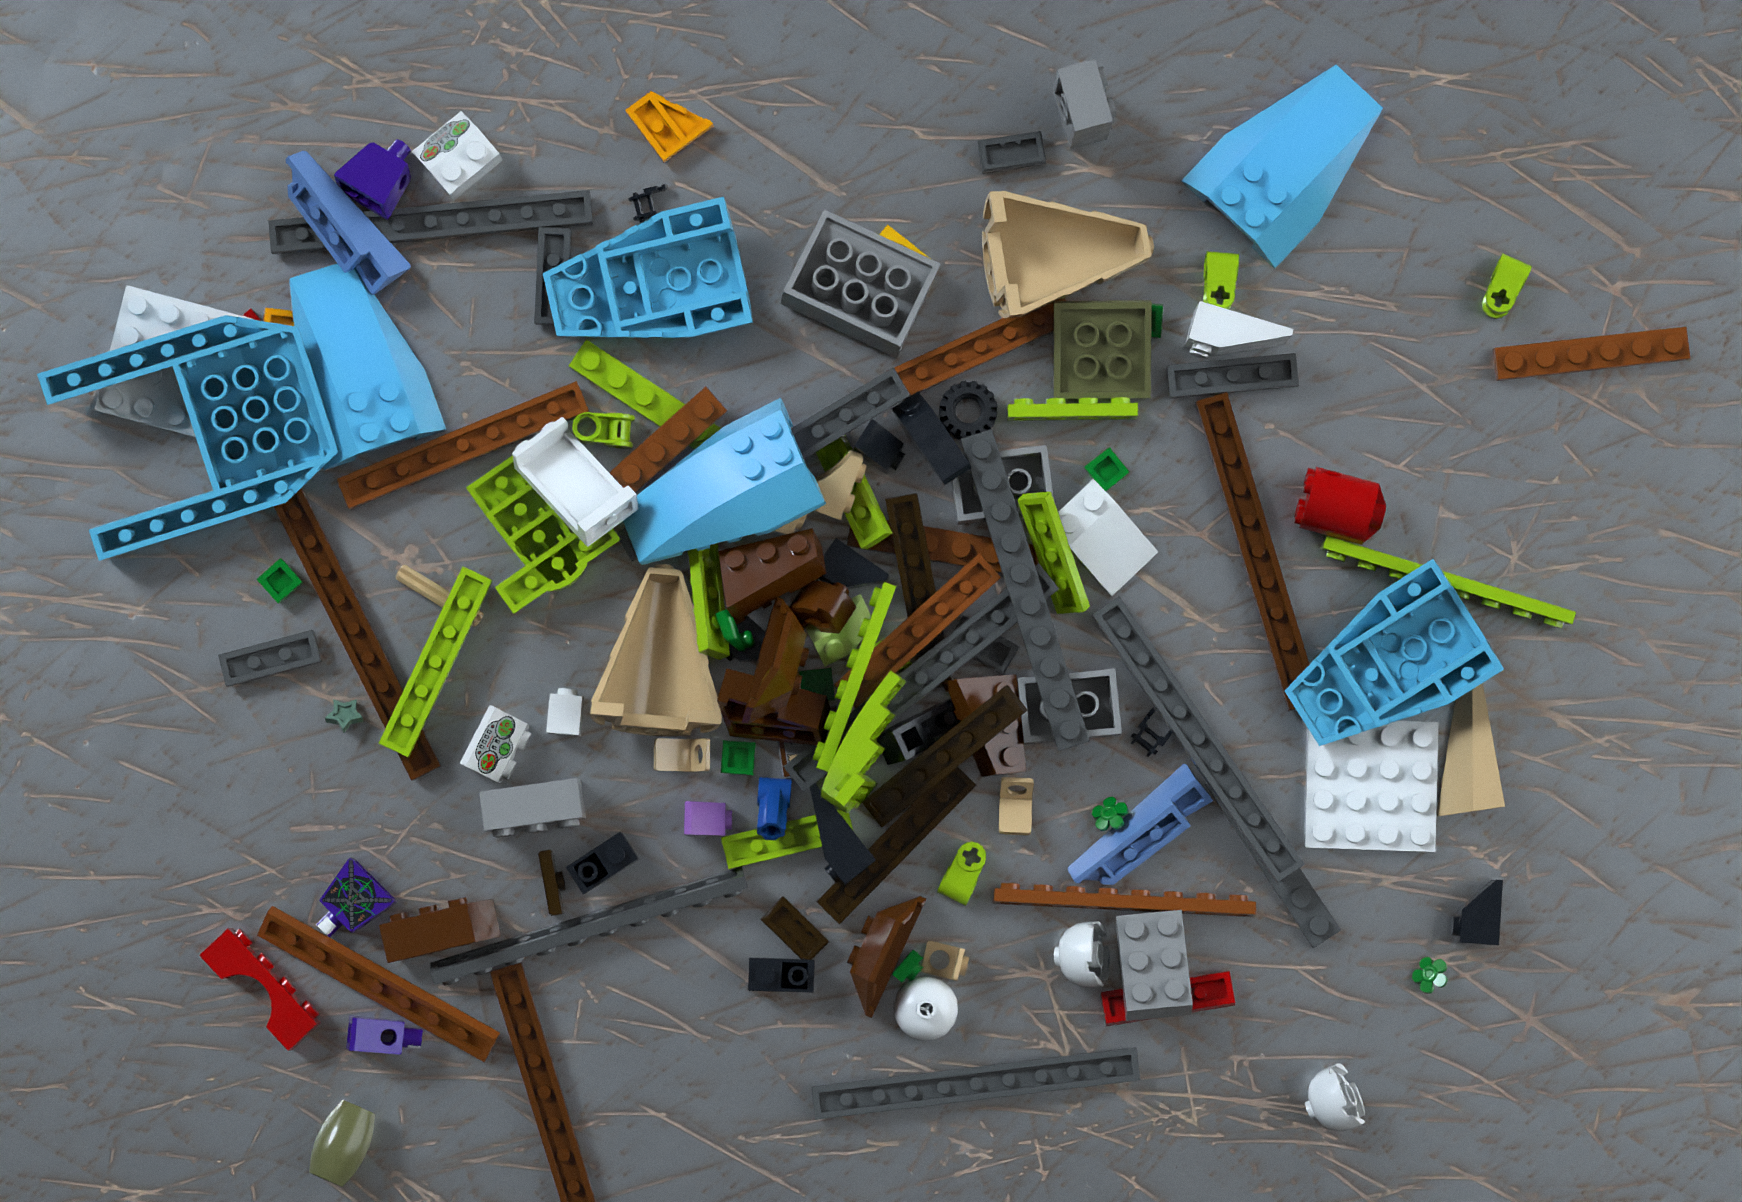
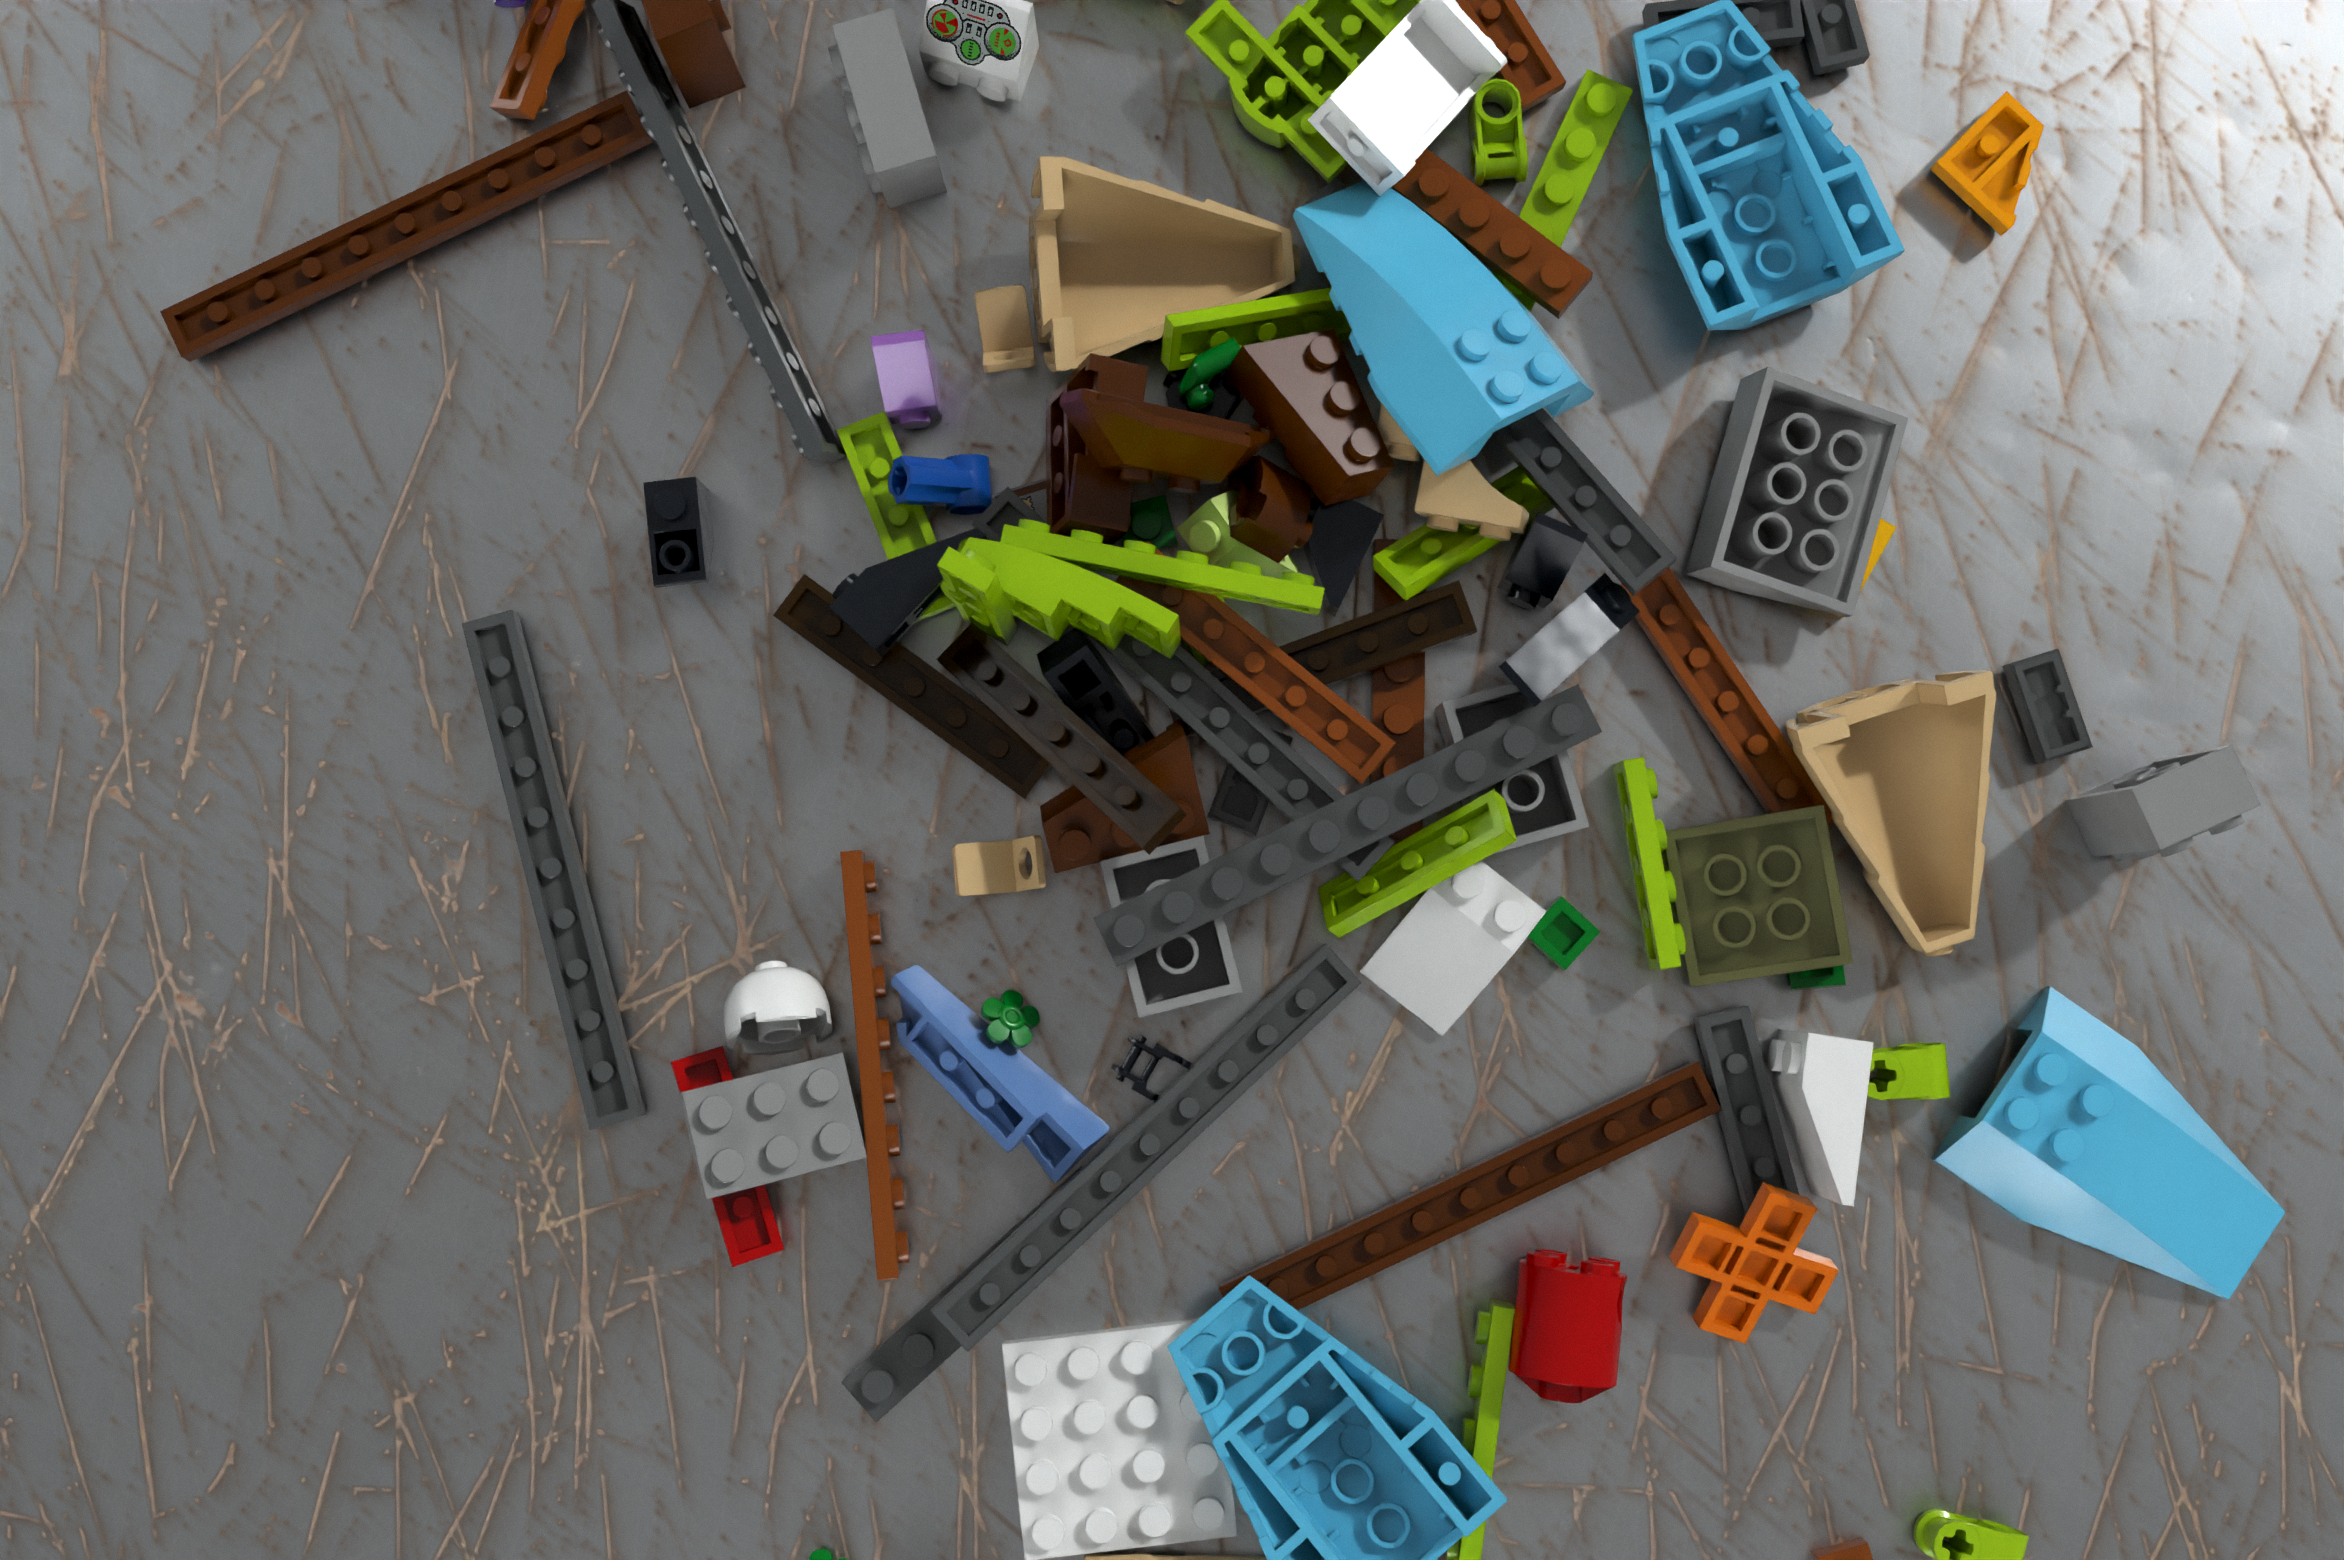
camera: 85 degrees right, 0 degrees up
dark brown plate [538,849,566,916] -> none
white brick [546,688,584,737] -> none
black slope [566,831,640,895] -> none
black piece [628,184,668,223] -> none
green plate [721,740,756,776] -> none
dark brown plate [760,896,829,960] -> none
reddish brown wedge [847,896,926,1018] -> none
green plate [892,949,923,983] -> none
white cylinder [893,976,958,1041] -> none
tan bracket [921,941,969,981] -> none
lime piece [937,842,986,906] -> none
black tyre [939,380,998,440] -> none
white cylinder [1305,1064,1365,1131] -> none
none -> orange plate [1669,1182,1839,1344]

